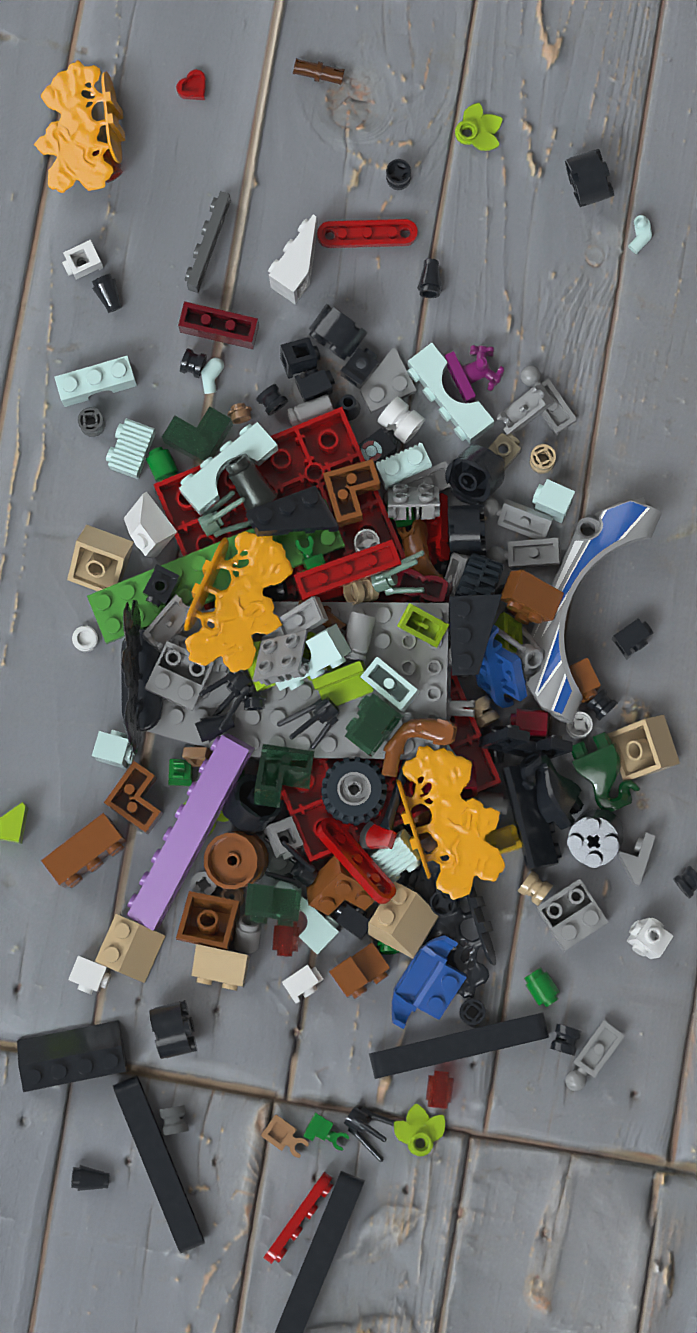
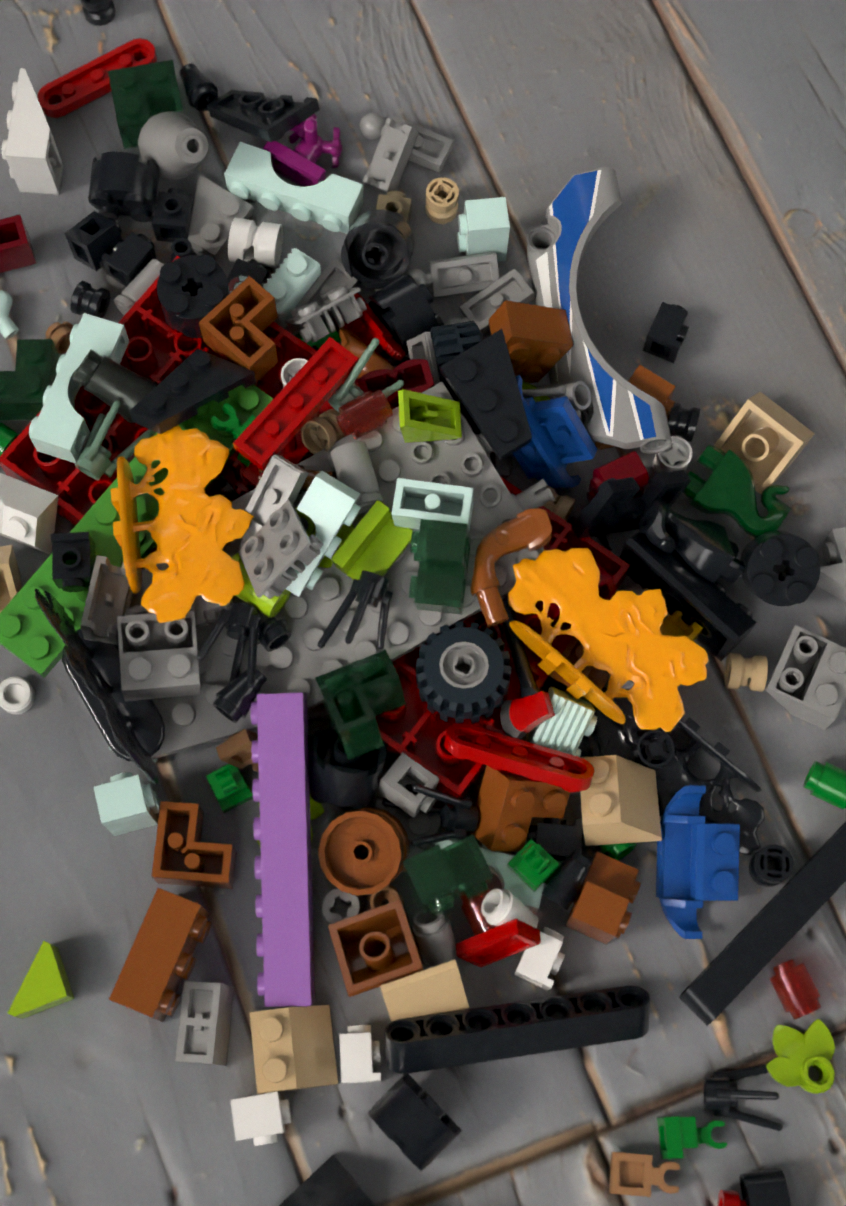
camera: 40 degrees left, 10 degrees down
none -> clear green brick [108,60,183,149]
none -> light grey cone [138,111,208,180]
none -> black brick [157,255,230,338]
none -> light grey hinge [175,981,234,1066]
none -> black wing [207,90,320,142]
none -> clear red brick [335,389,393,440]
none -> white brick [339,1025,382,1084]
none -> black beam [385,986,650,1074]
none -> red tile [455,919,541,968]
none -> white cone [481,888,538,928]
none -> green piece [507,839,559,892]
none -> black cone [542,850,593,910]

